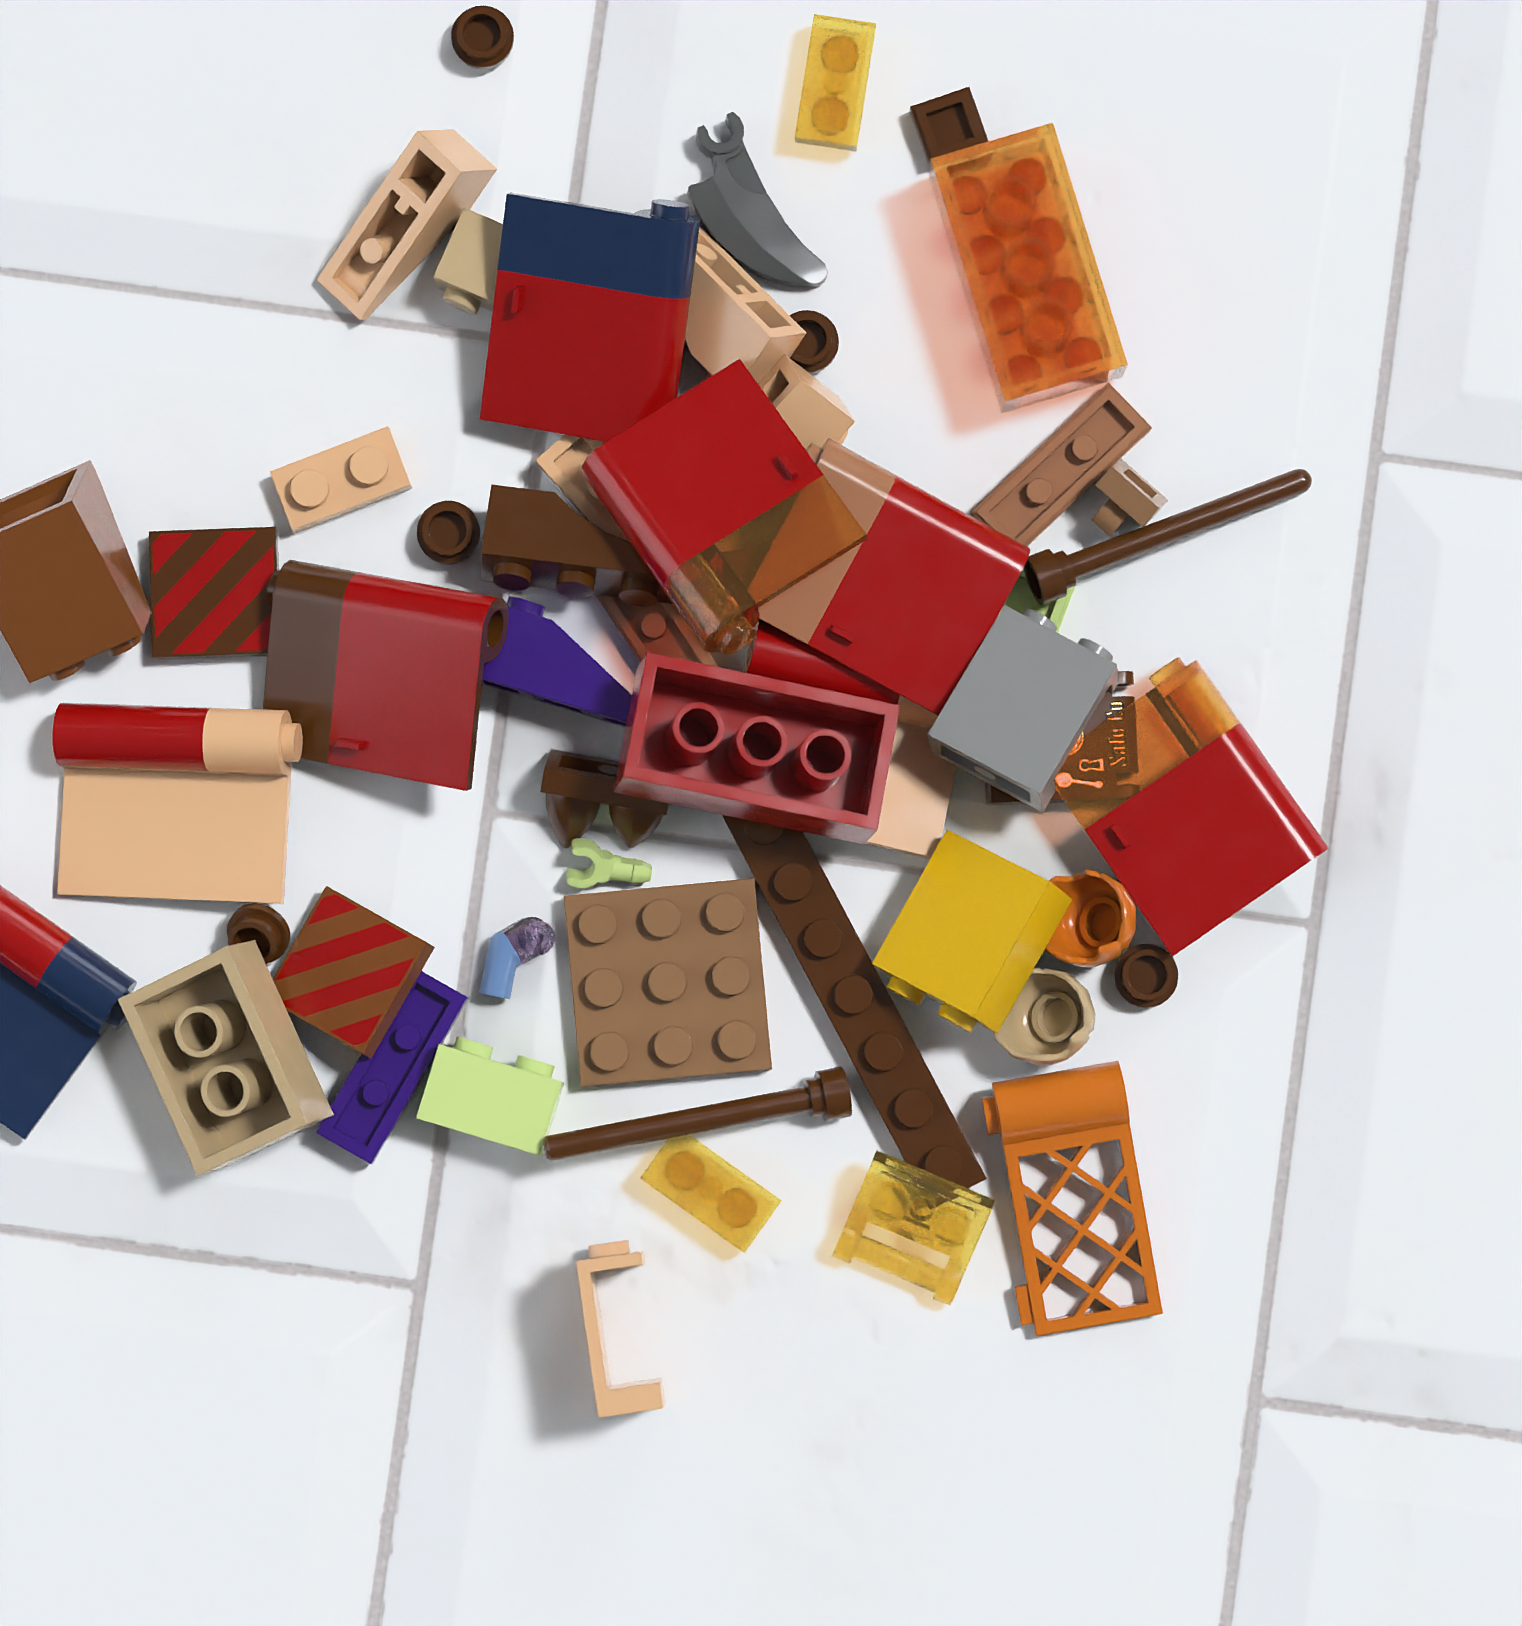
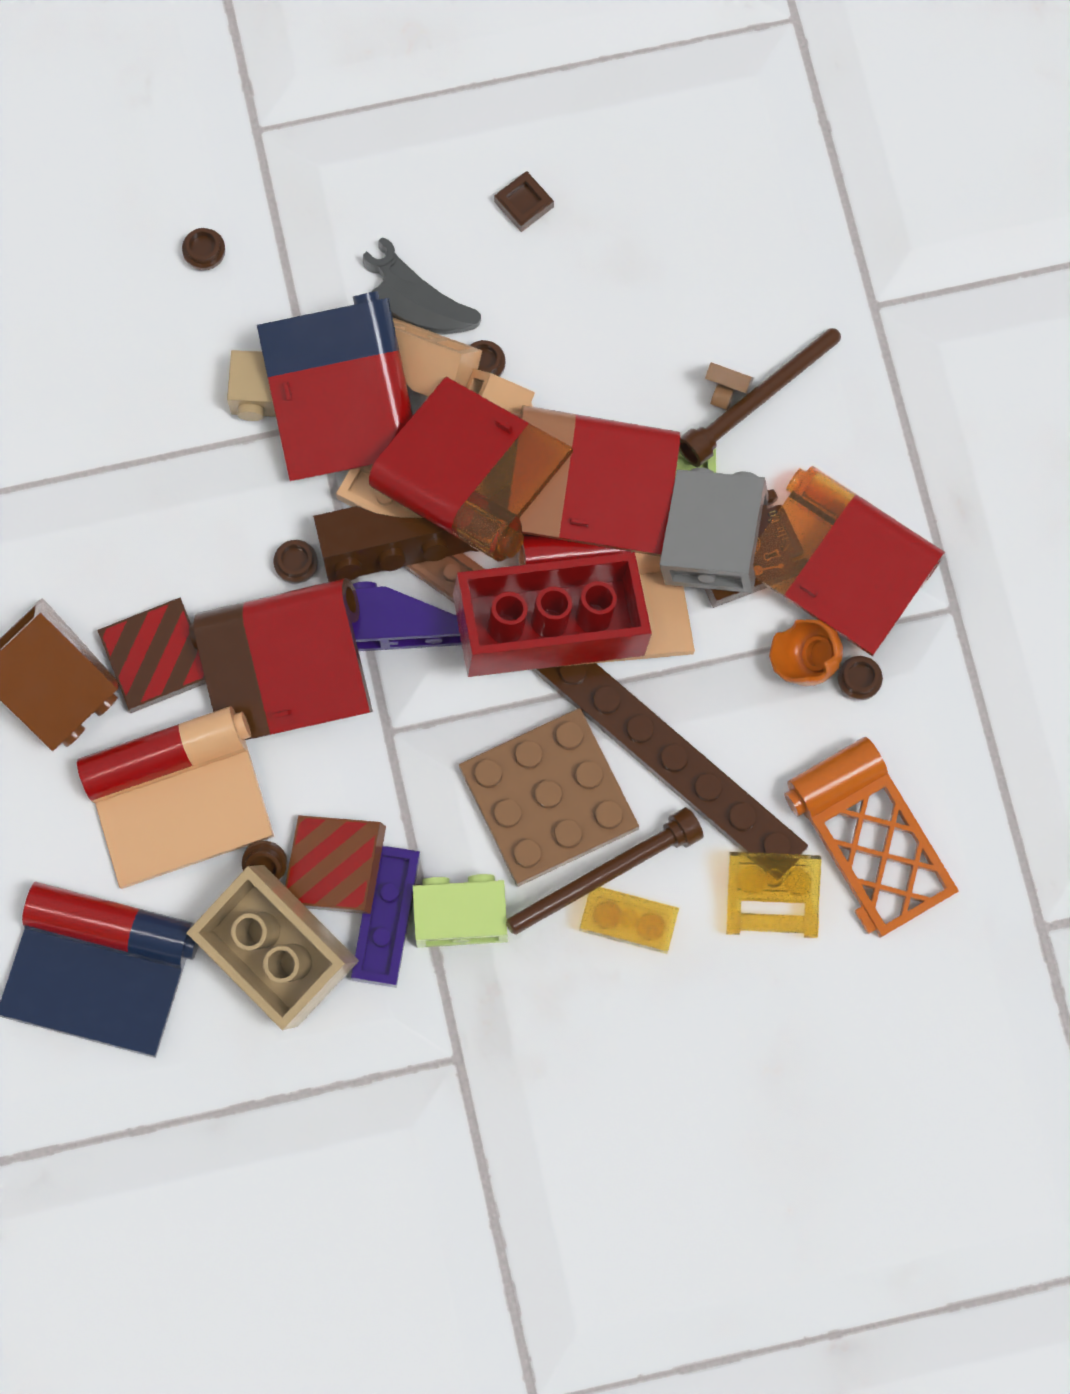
camera: 20 degrees left, 10 degrees down
light nougat plate [270,426,412,534] -> none
light nougat slope [316,129,498,320] -> none
arm [479,917,555,999] -> none
reddish brown tile [540,749,669,848] -> none
yellowish green piece [566,838,652,888] -> none
light nougat panel [576,1240,666,1418] -> none
clear yellow plate [795,14,876,152] -> none
yellow brick [872,830,1073,1034] -> none
clear orange brick [928,122,1128,414] -> none
nougat tile [970,382,1152,547] -> none
tan hair [993,968,1096,1065] -> none

